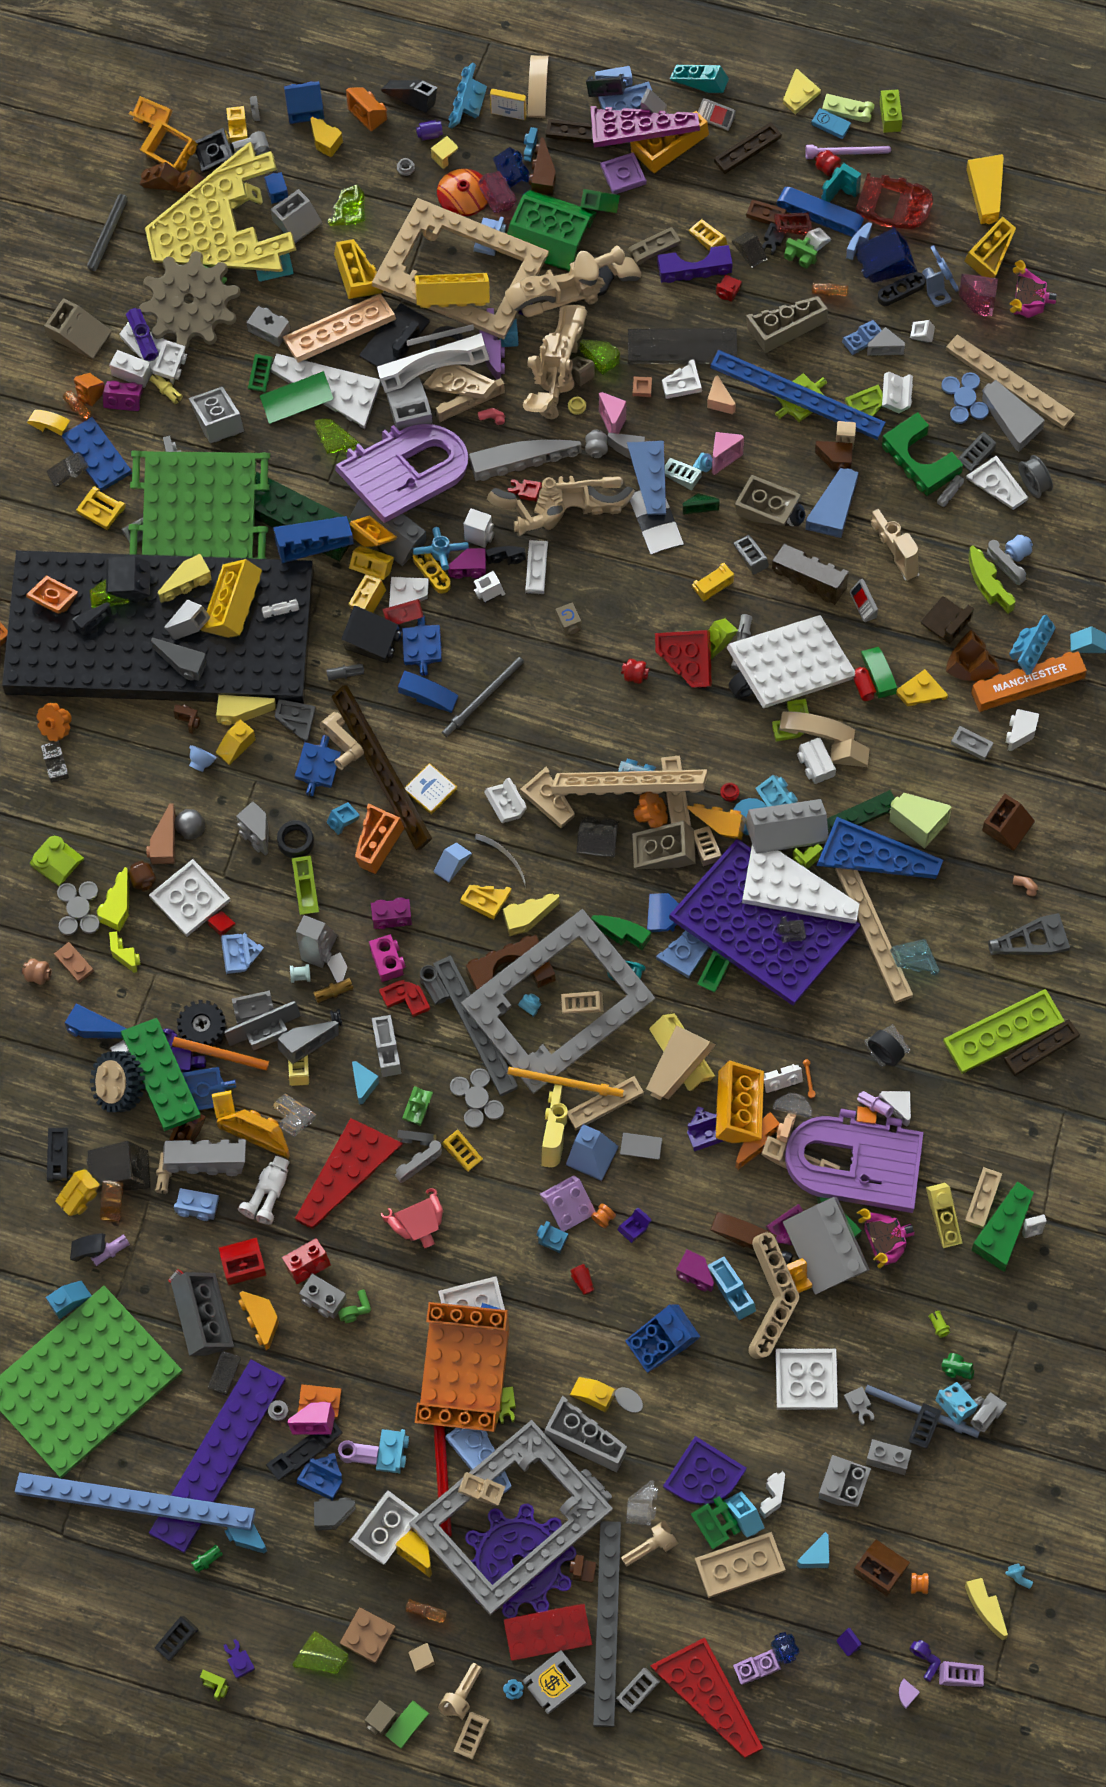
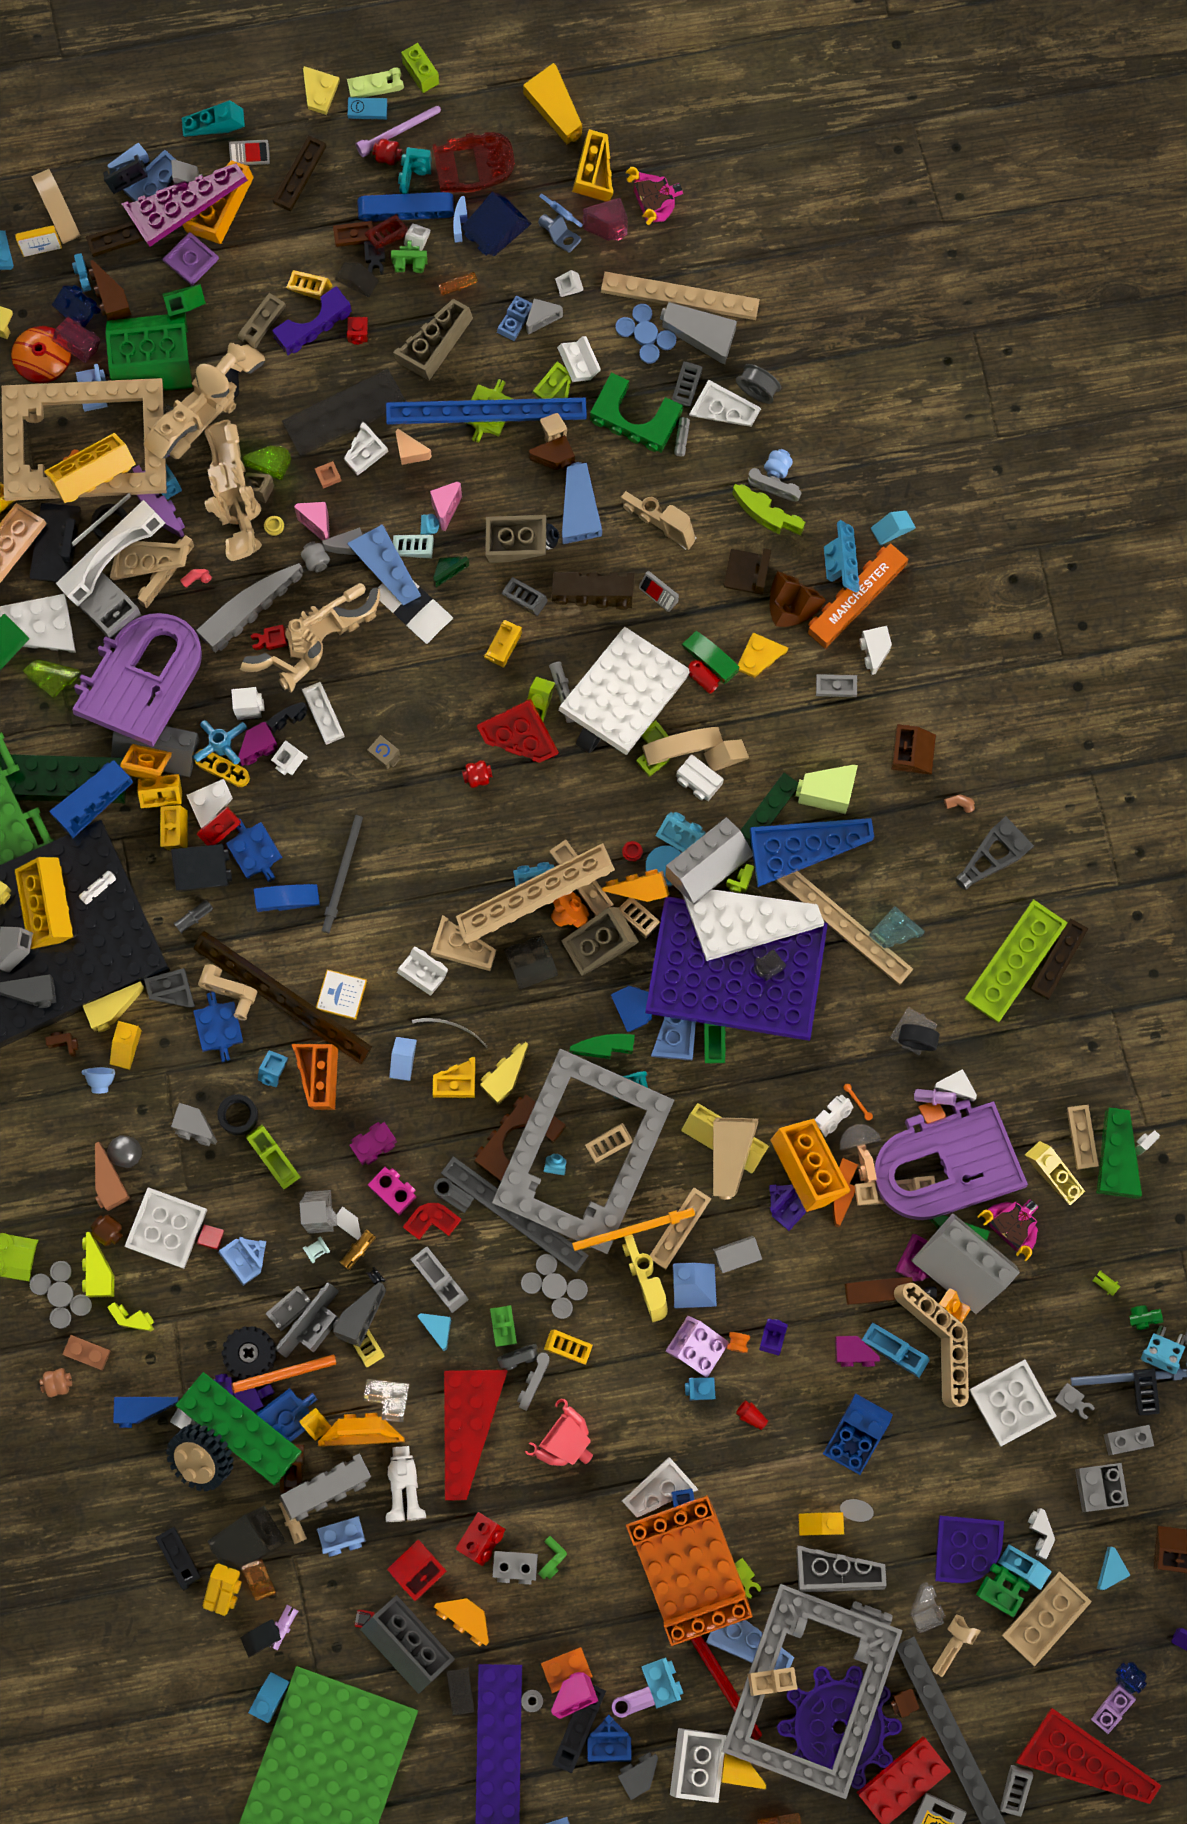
camera: 30 degrees left, 10 degrees up
black beam [877,272,926,306] -> none

